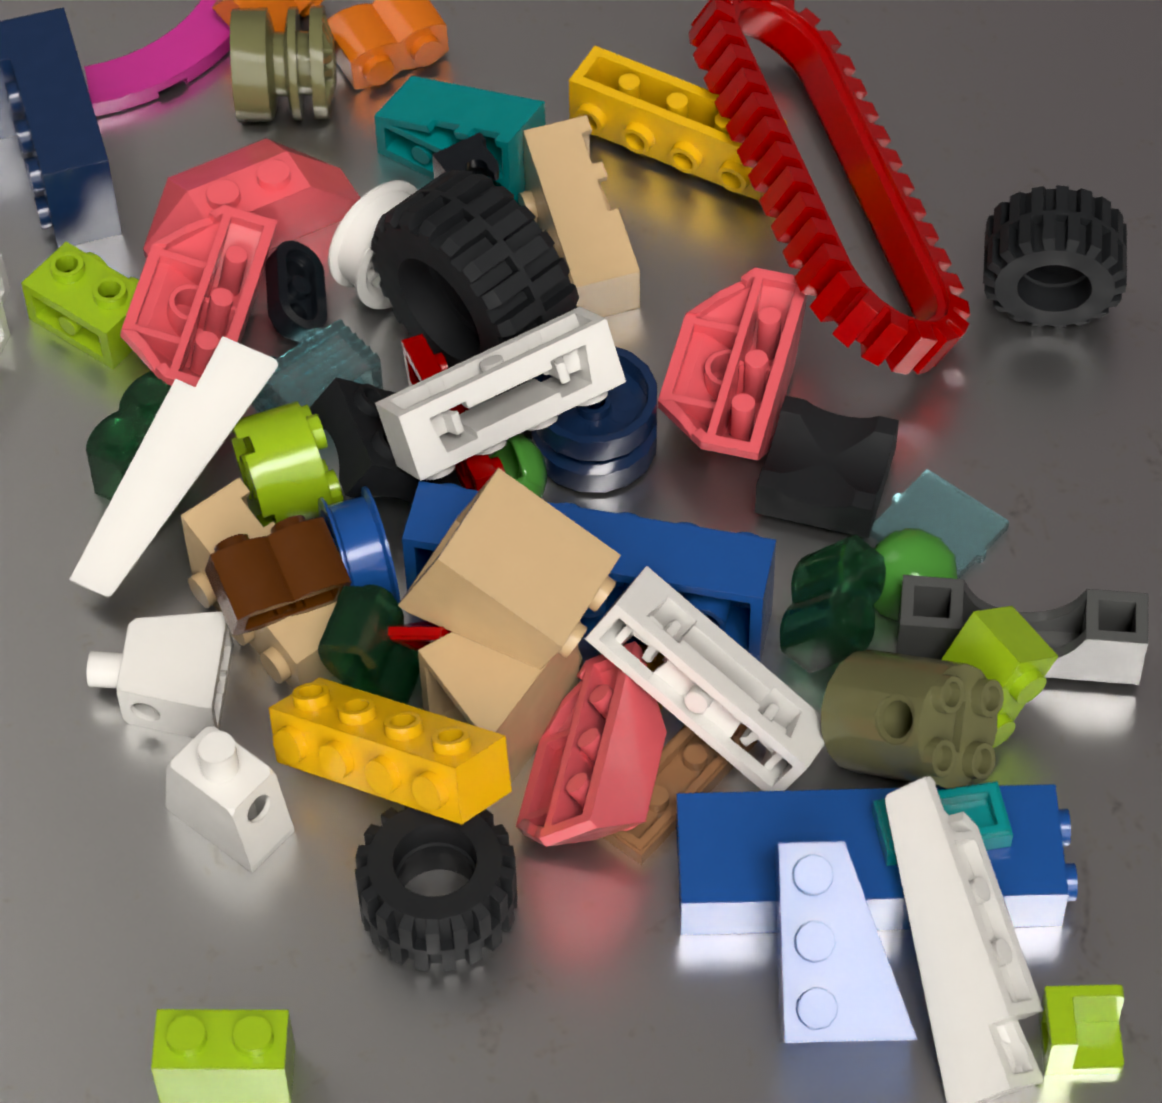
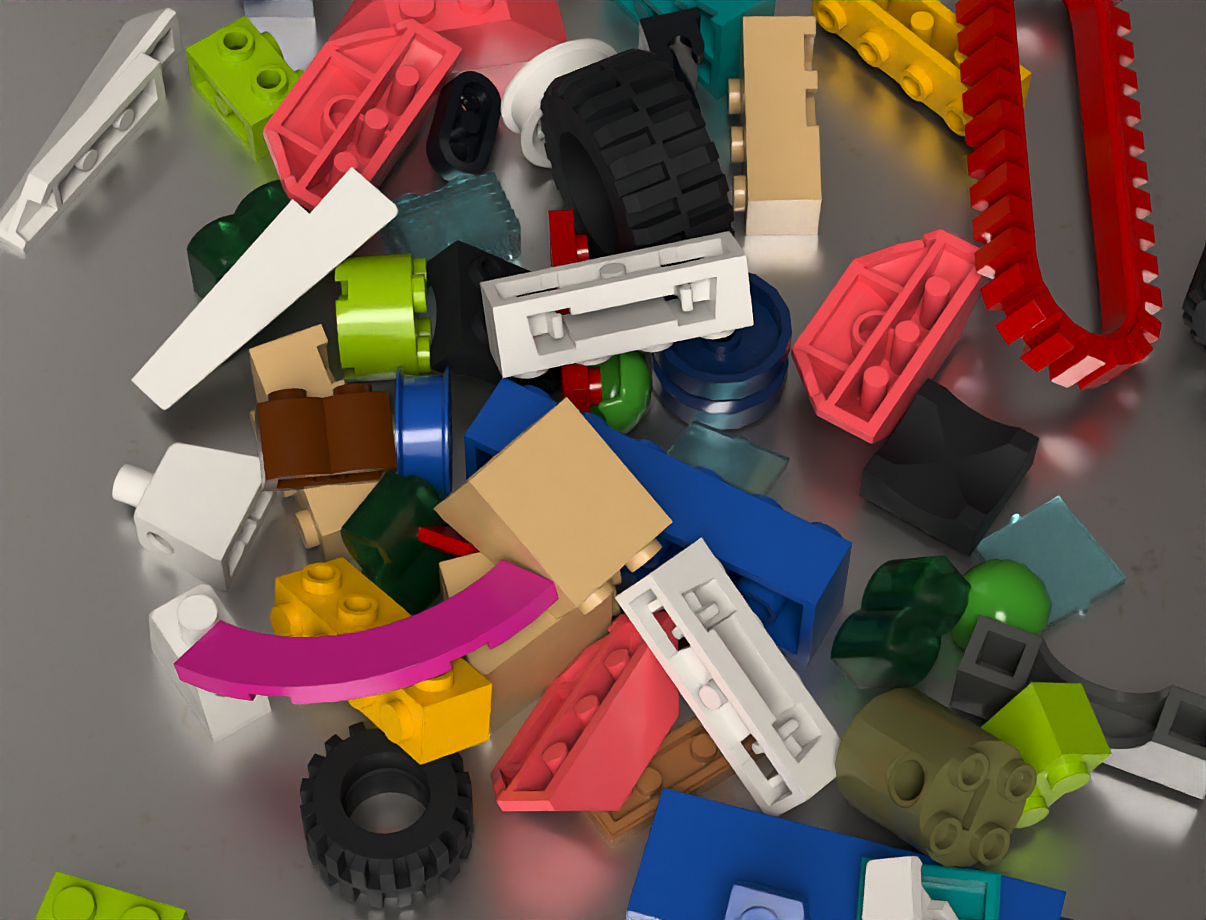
camera: 15 degrees right, 5 degrees up
none -> dark pink tile [173,560,559,704]
none -> clear light blue piece [667,420,790,496]

